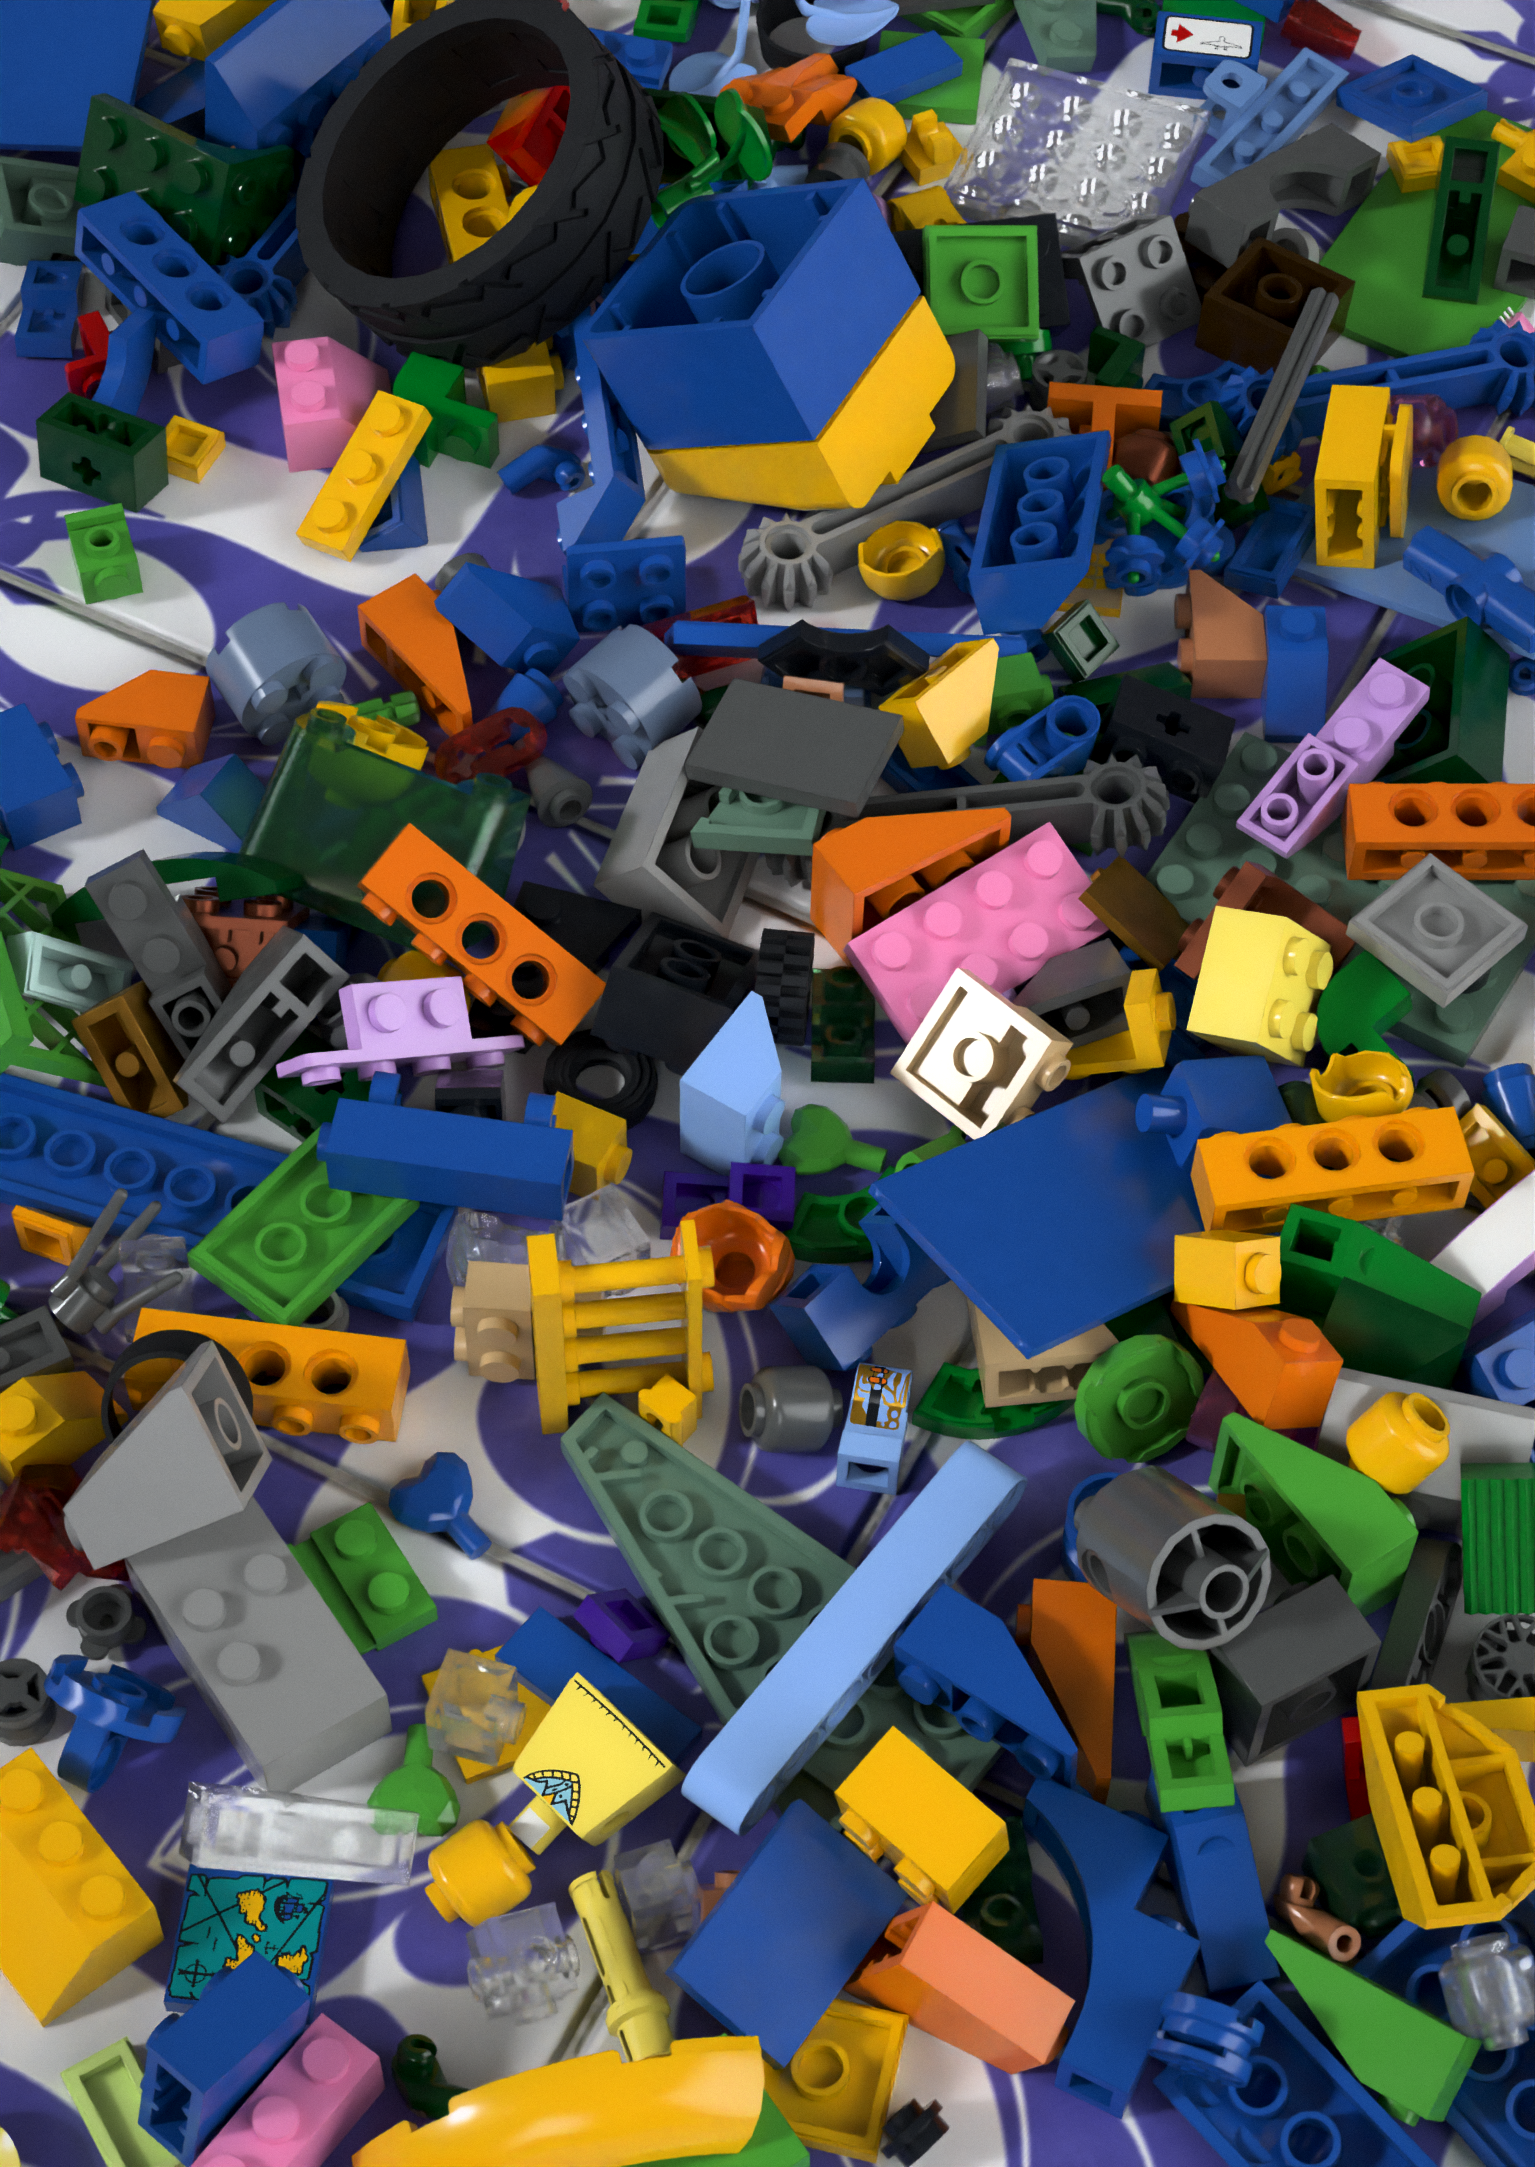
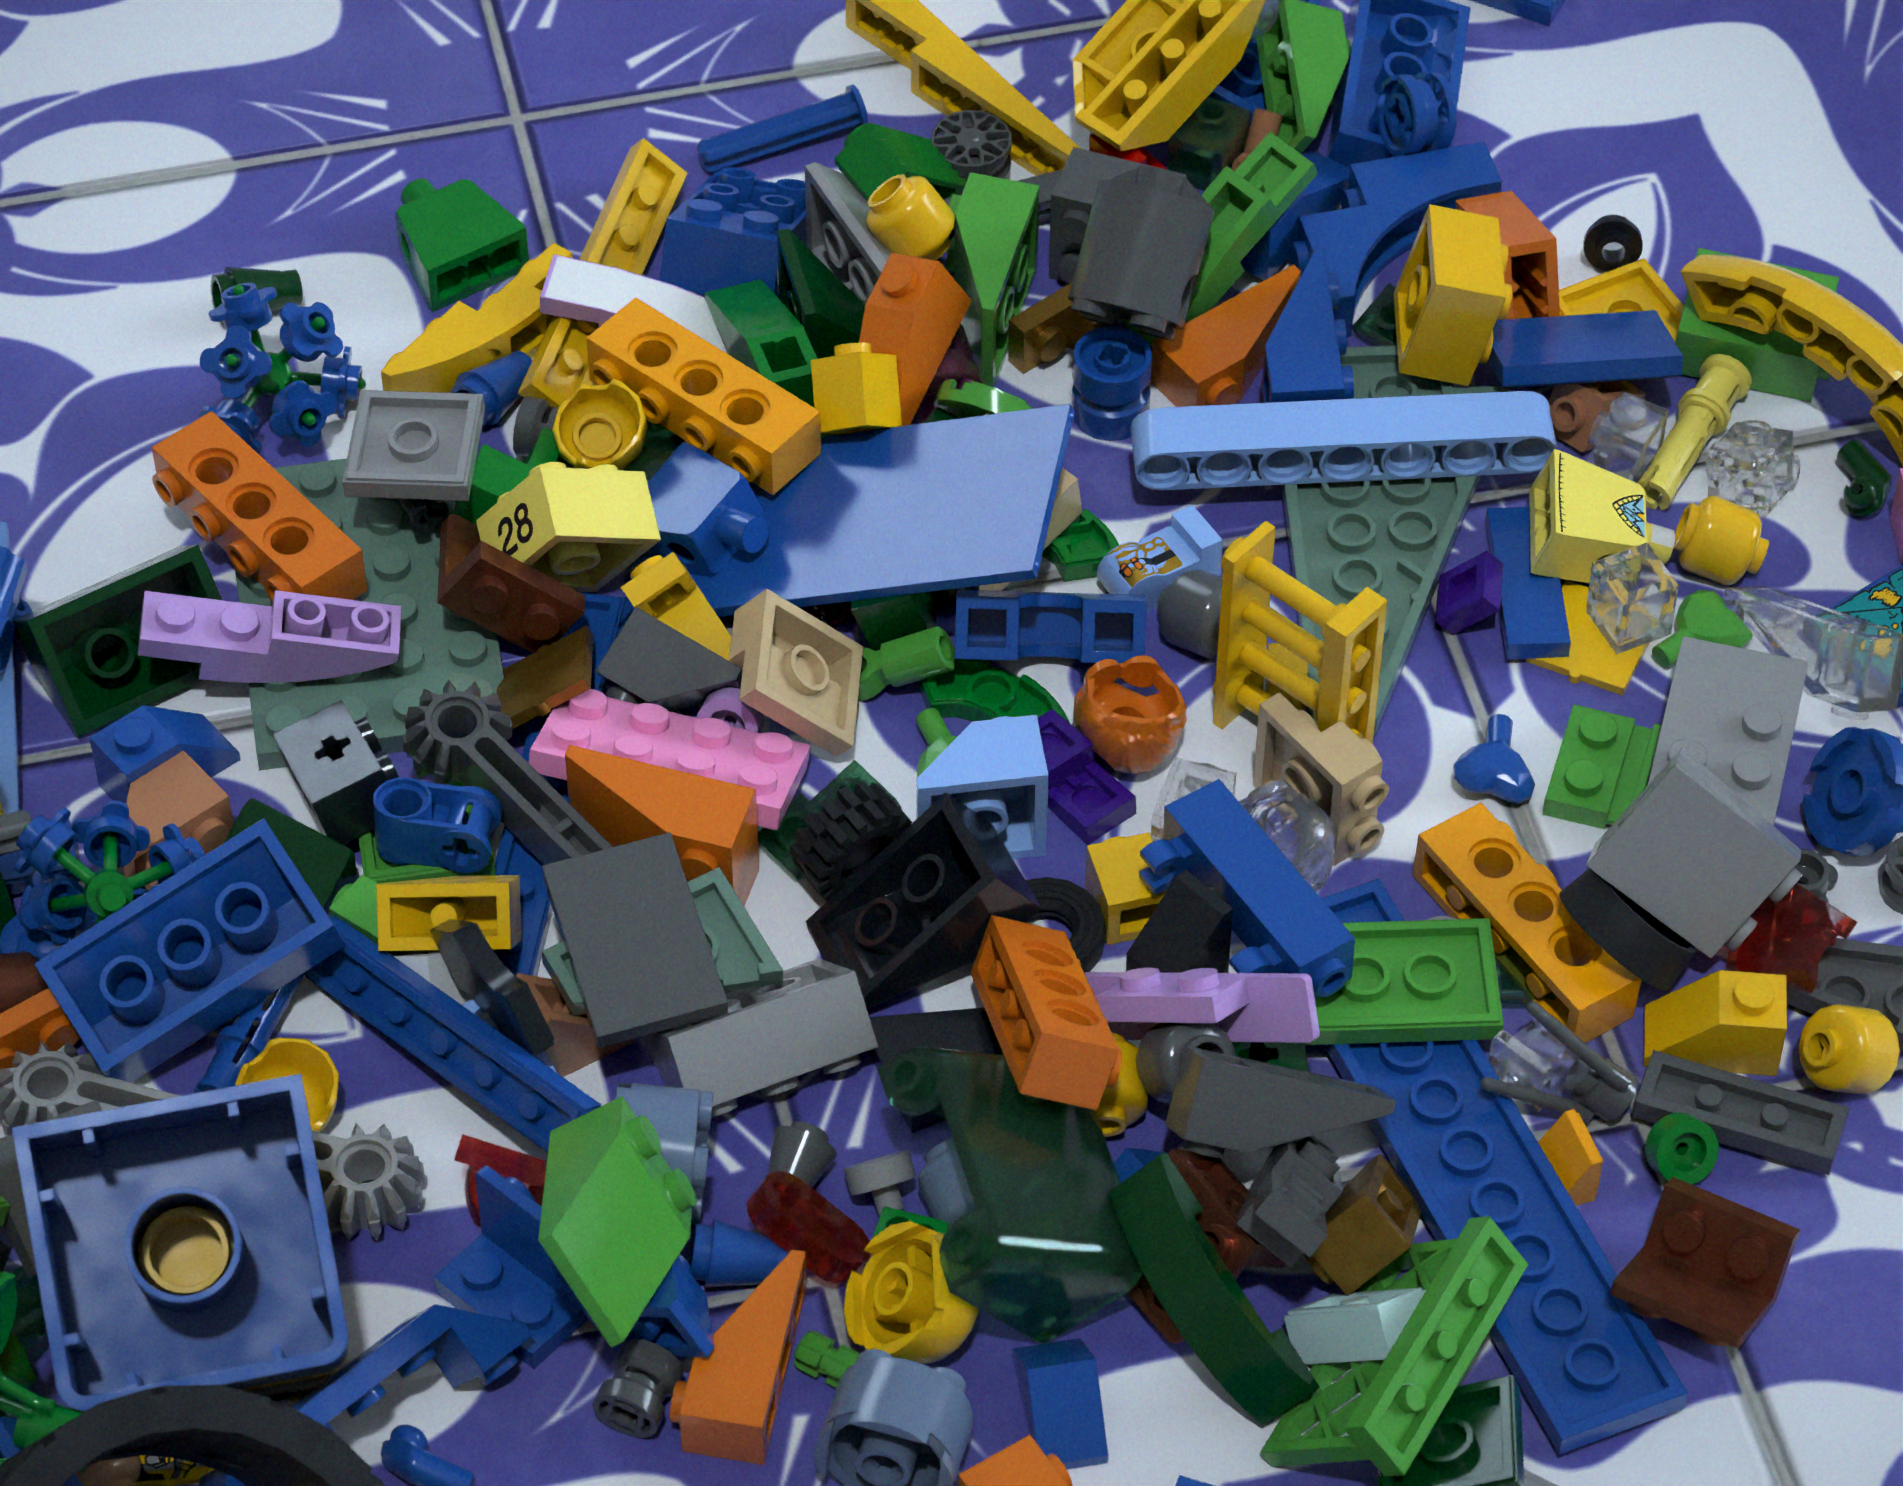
camera: 130 degrees left, 5 degrees down
none -> bright green slope [538,1096,696,1348]

